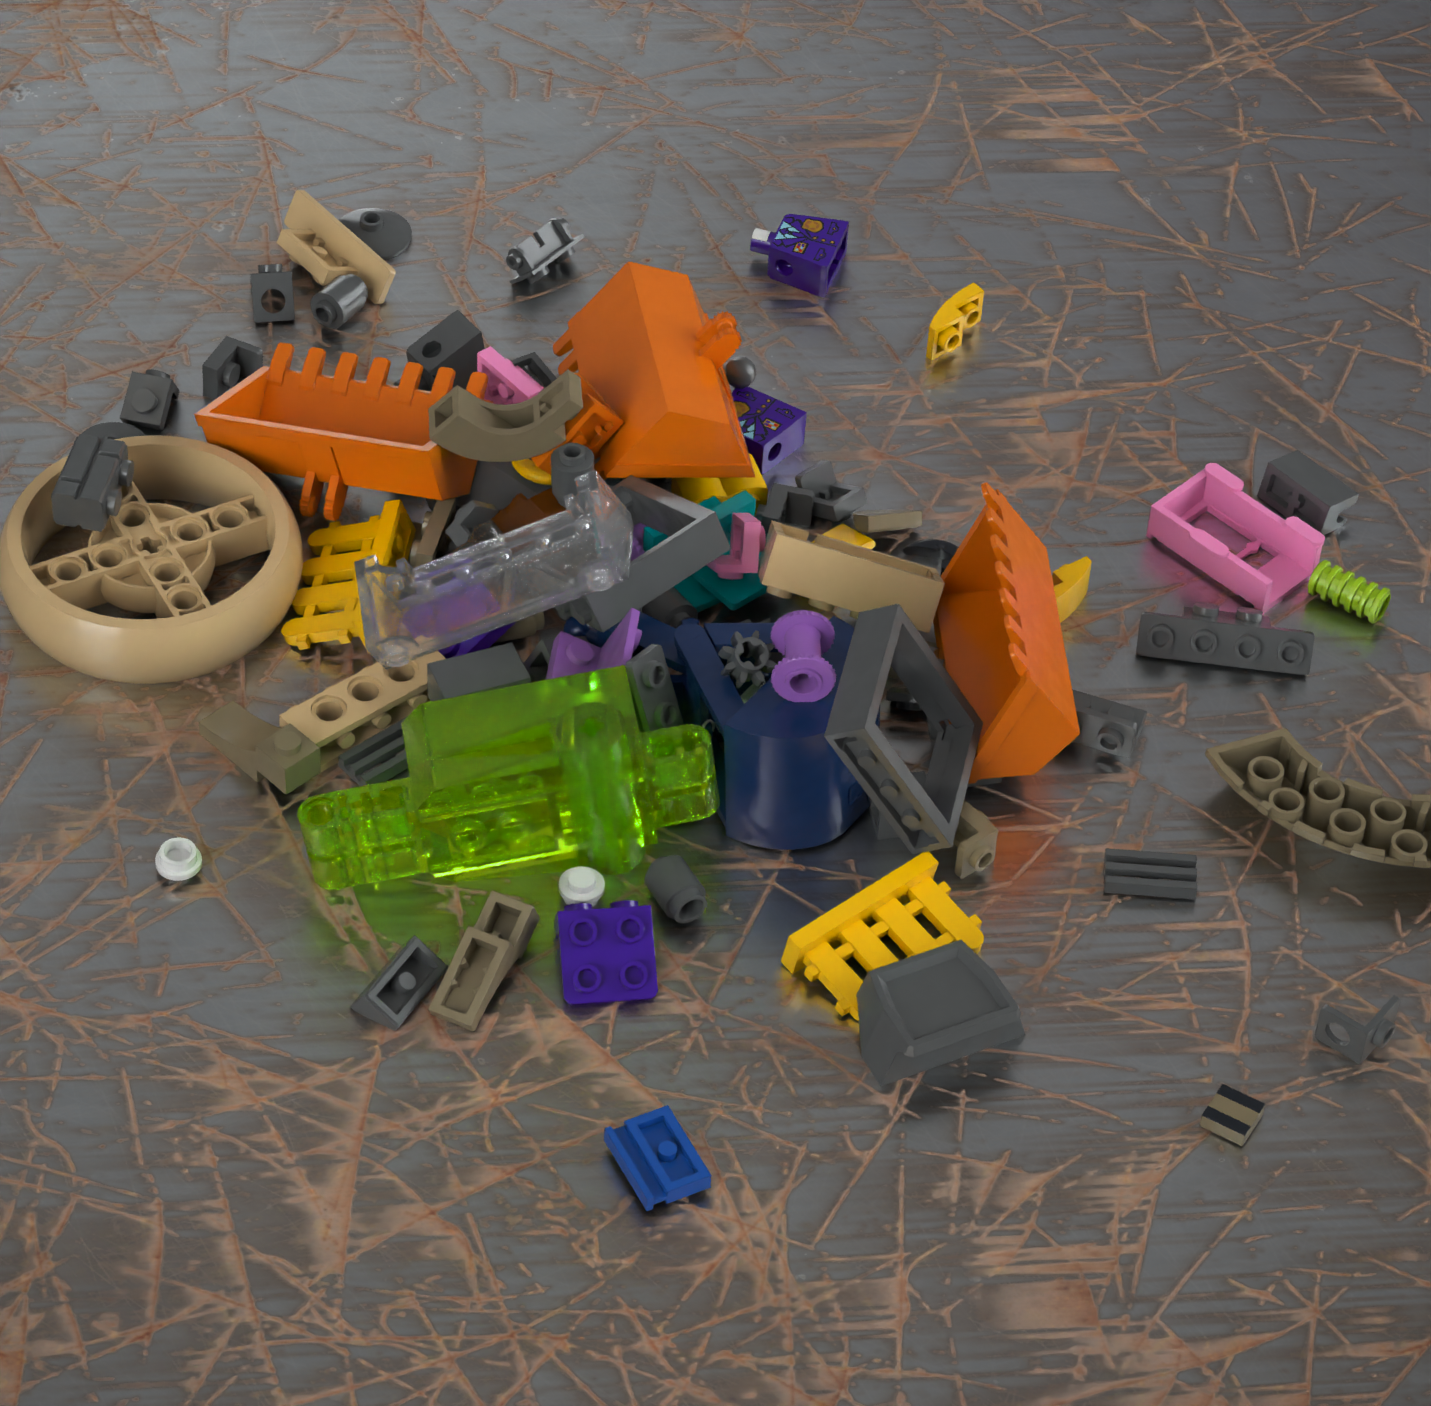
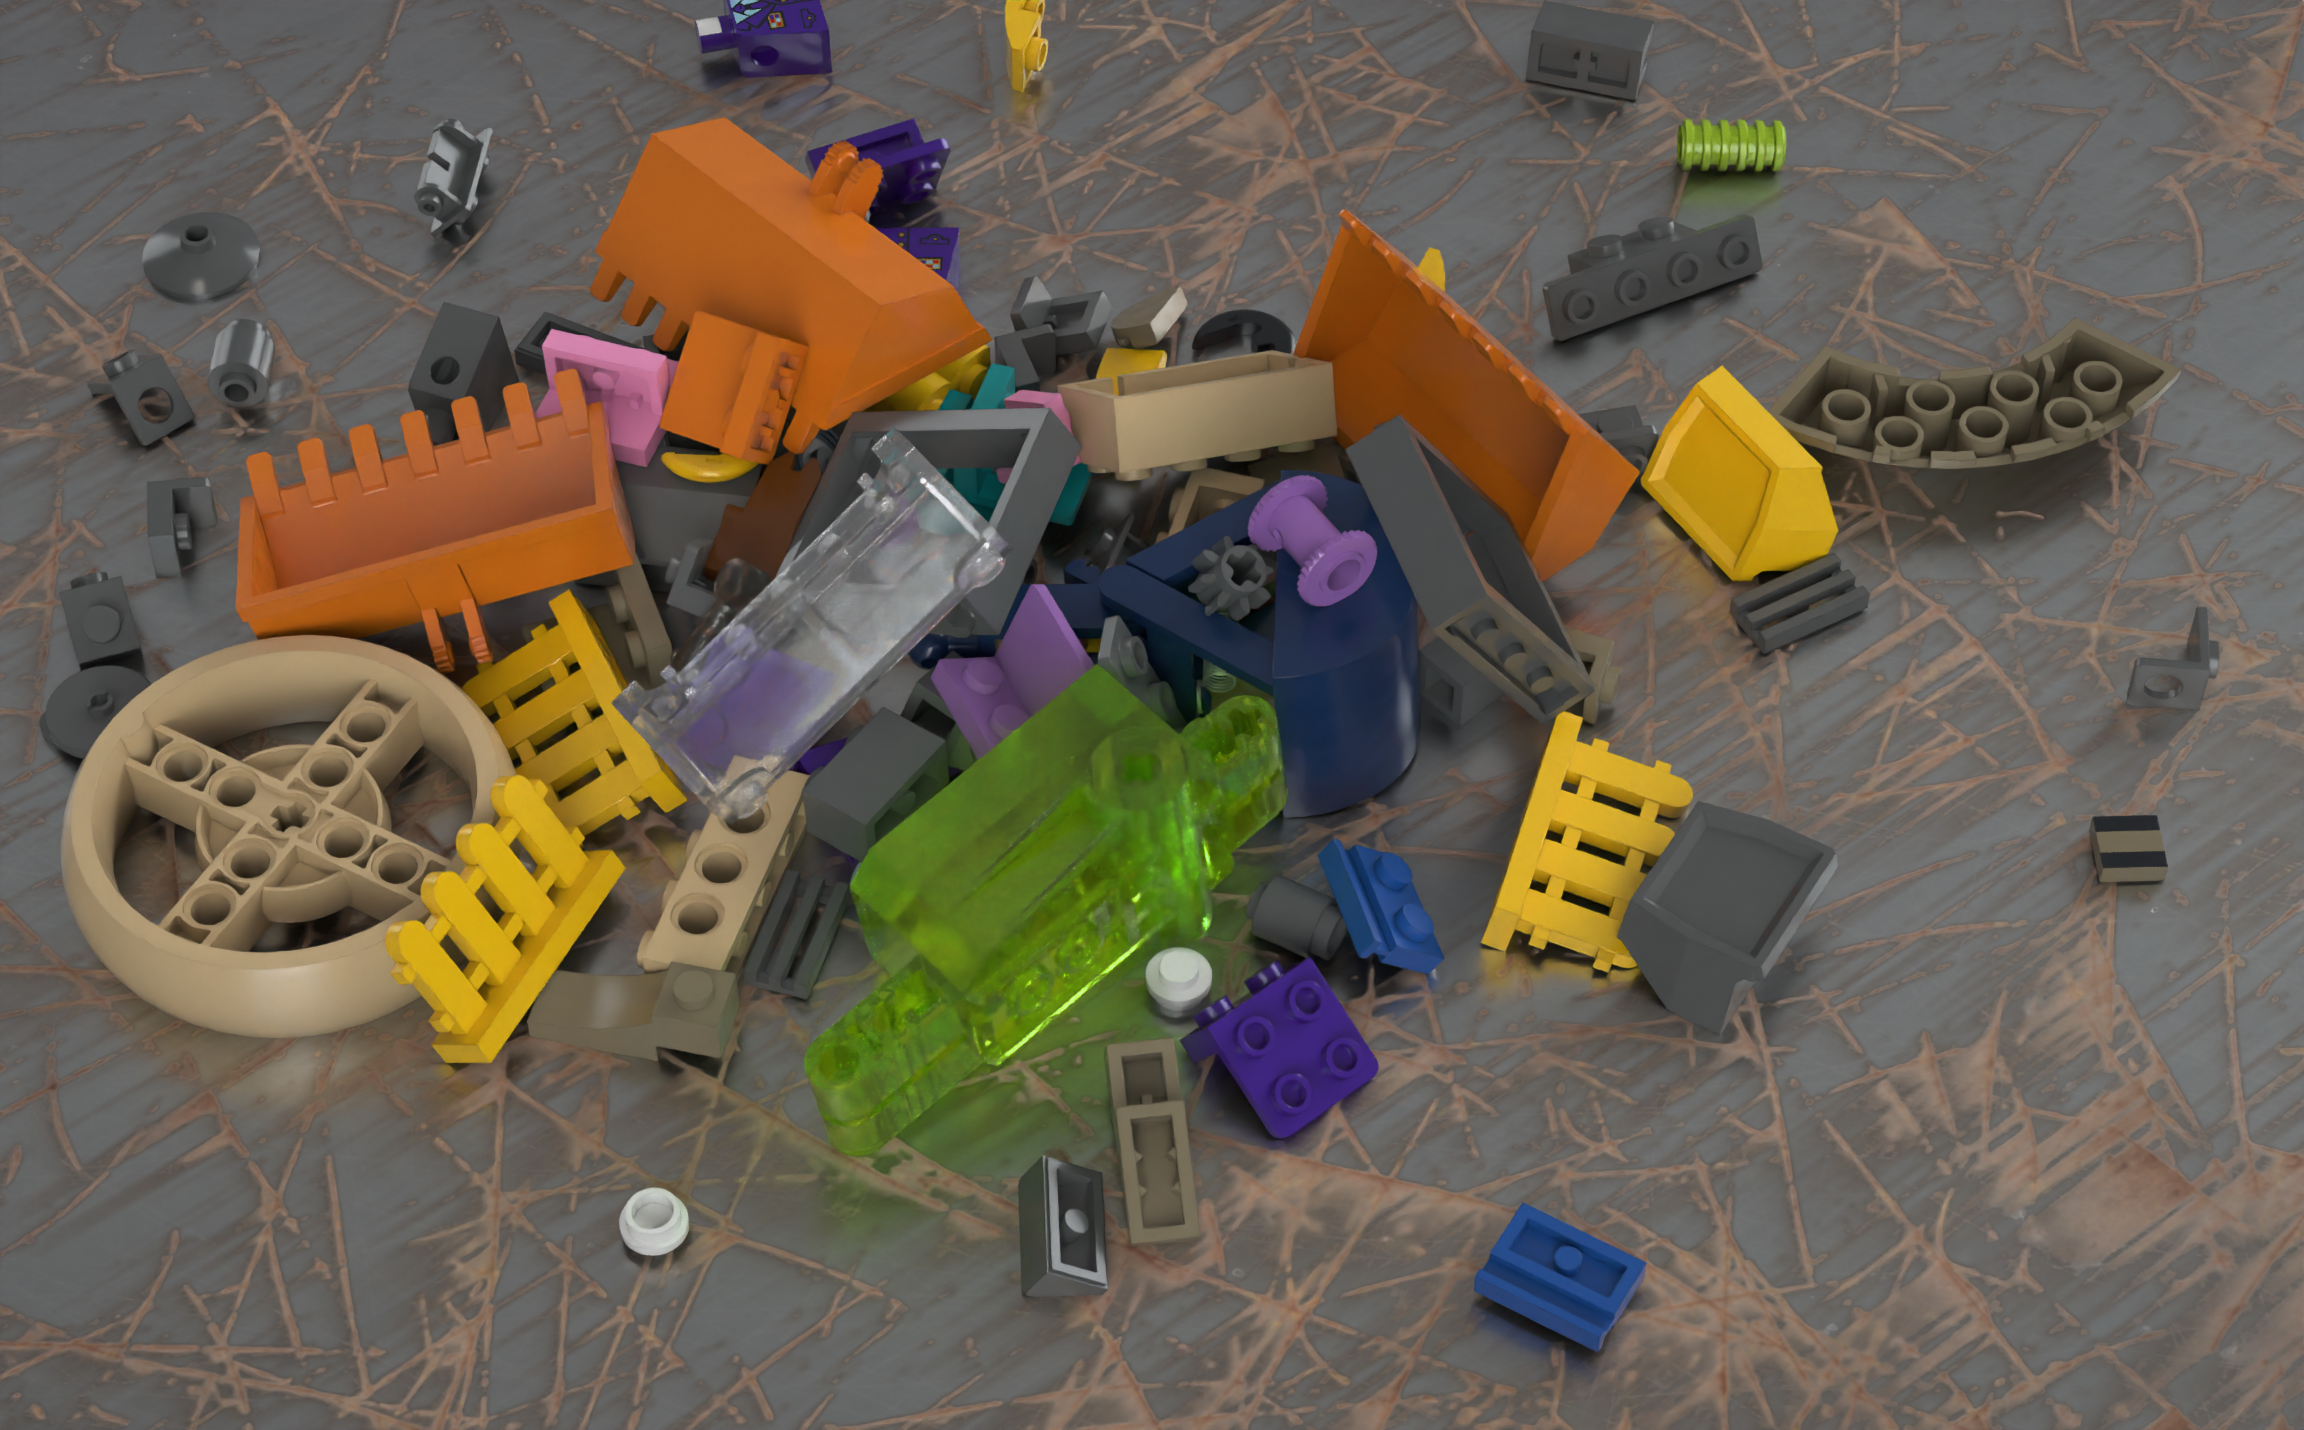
camera: 30 degrees left, 5 degrees up
dark grey brick [51,434,134,532] -> none
tan bracket [277,190,396,304] -> none
dark tan arch [428,370,583,462] -> none
dark grey brick [551,443,595,508] -> none
bright pink piece [1146,463,1325,615] -> none
none -> yellow fence [385,775,626,1063]
none -> dark purple bracket [805,118,951,216]
none -> blue plate [1317,839,1445,974]
none -> yellow helmet [1641,366,1839,582]

